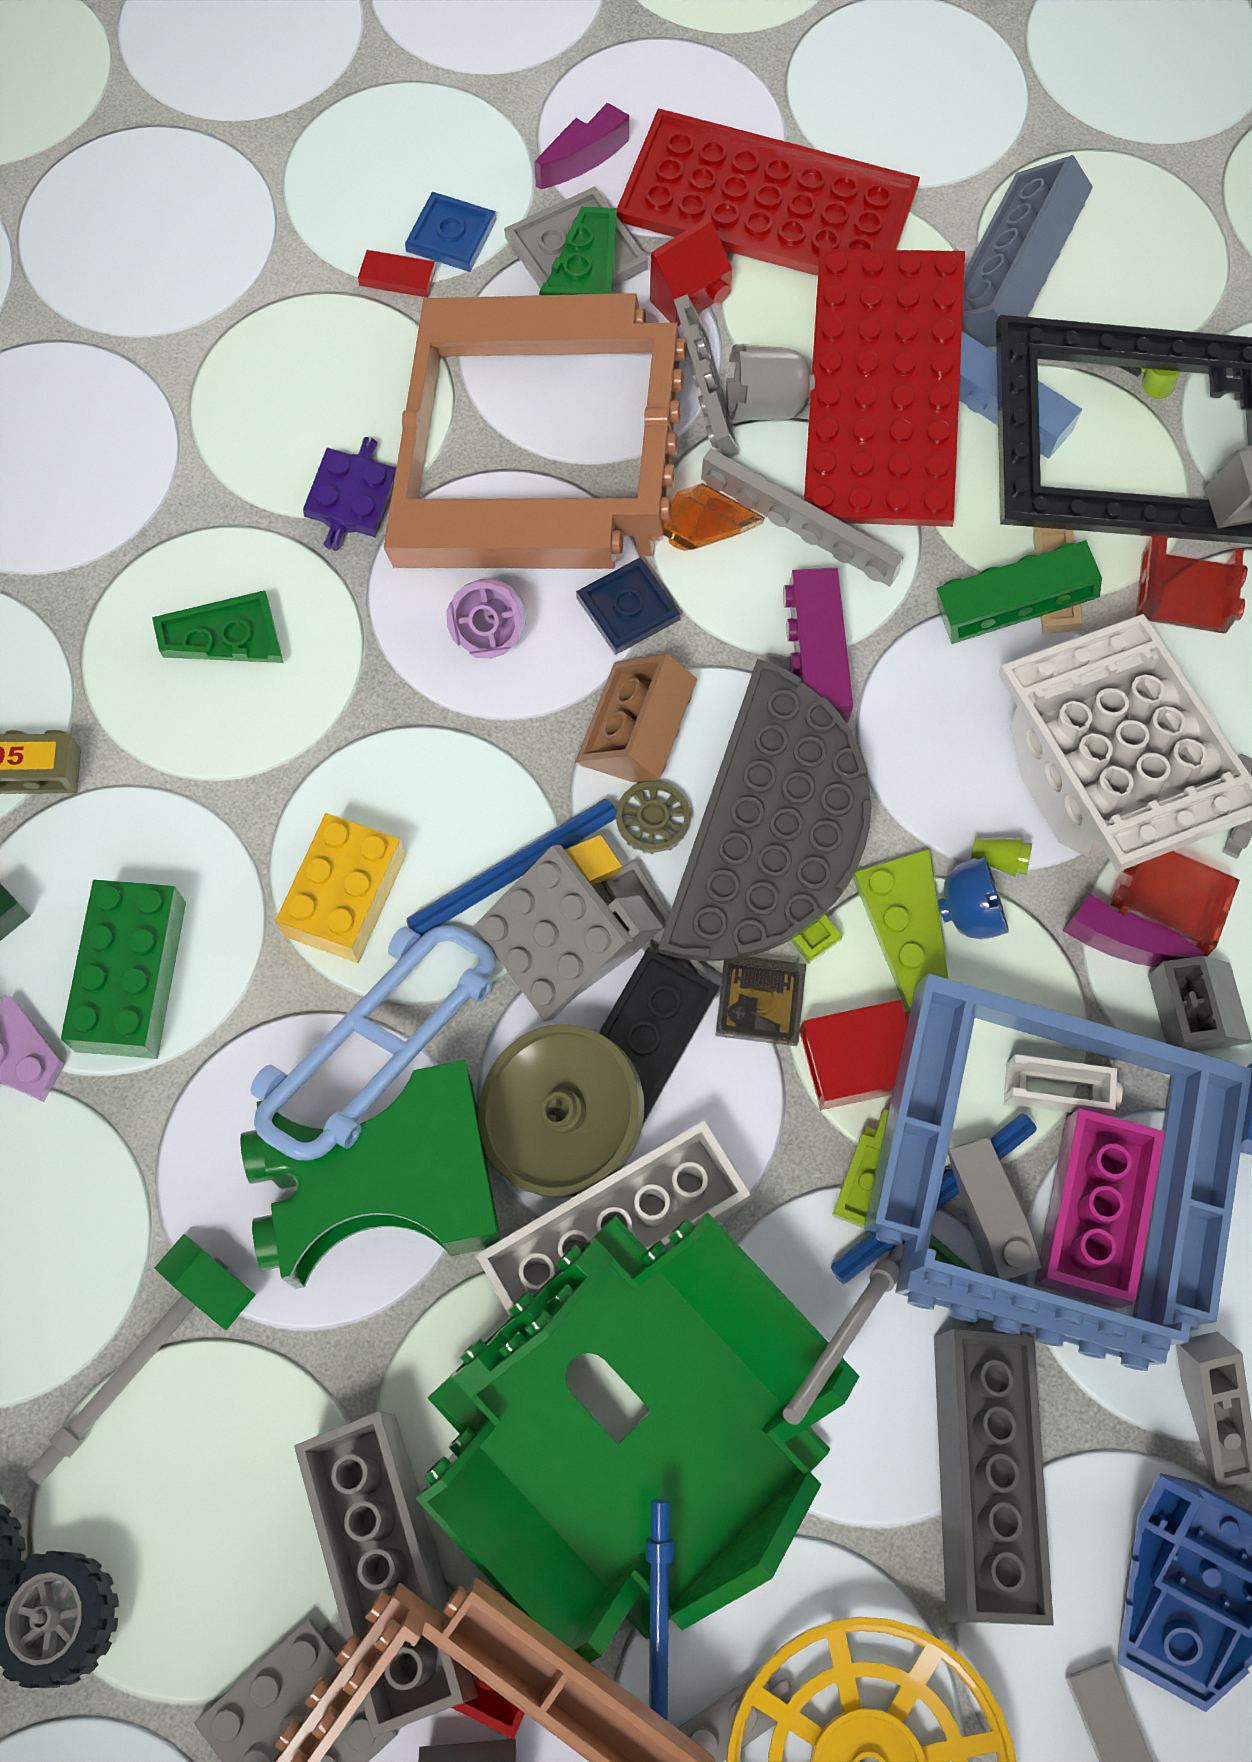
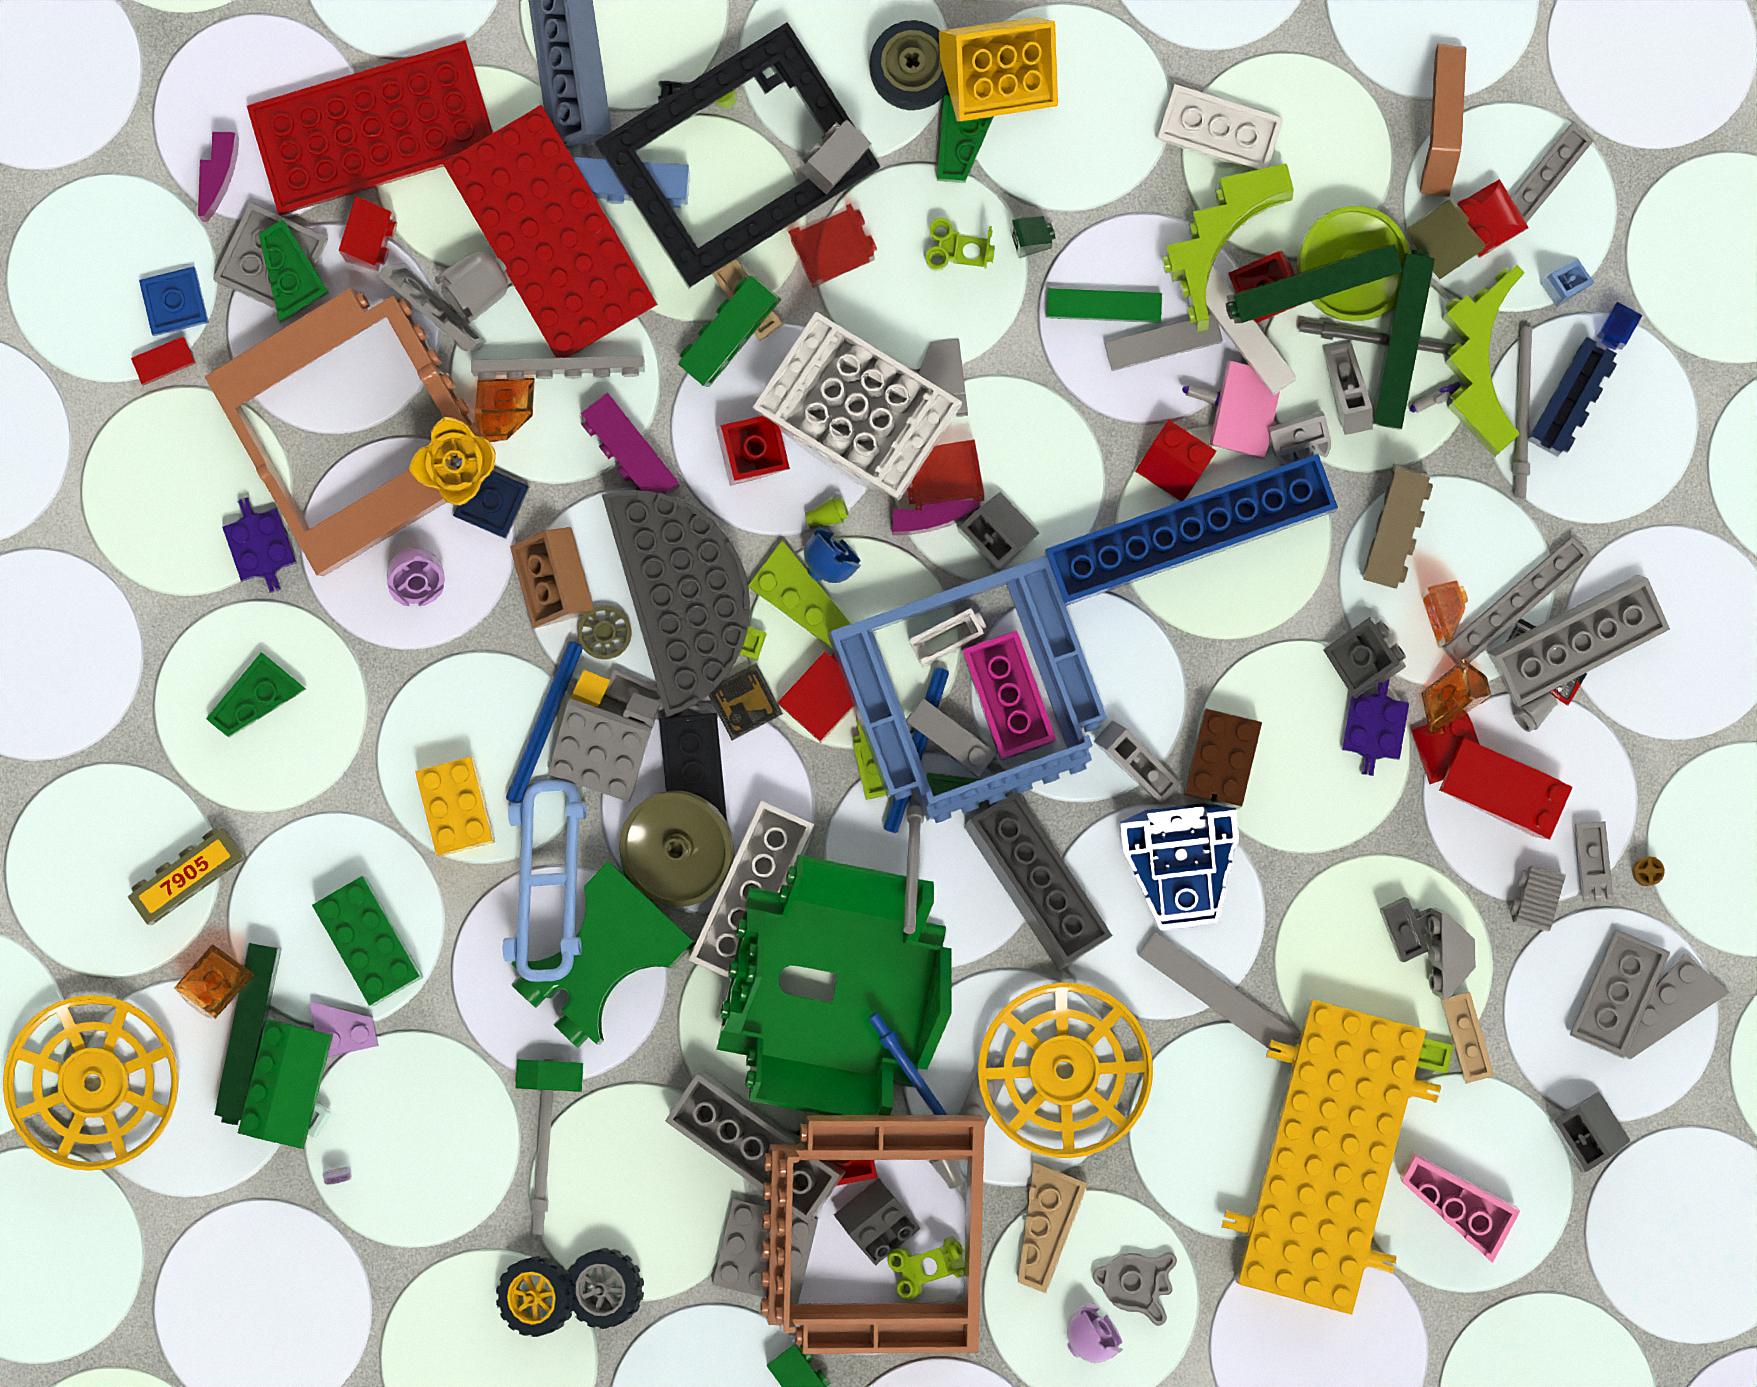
camera: 30 degrees left, 15 degrees up
none -> yellow brick [409,417,496,506]
none -> red slope [716,416,790,486]

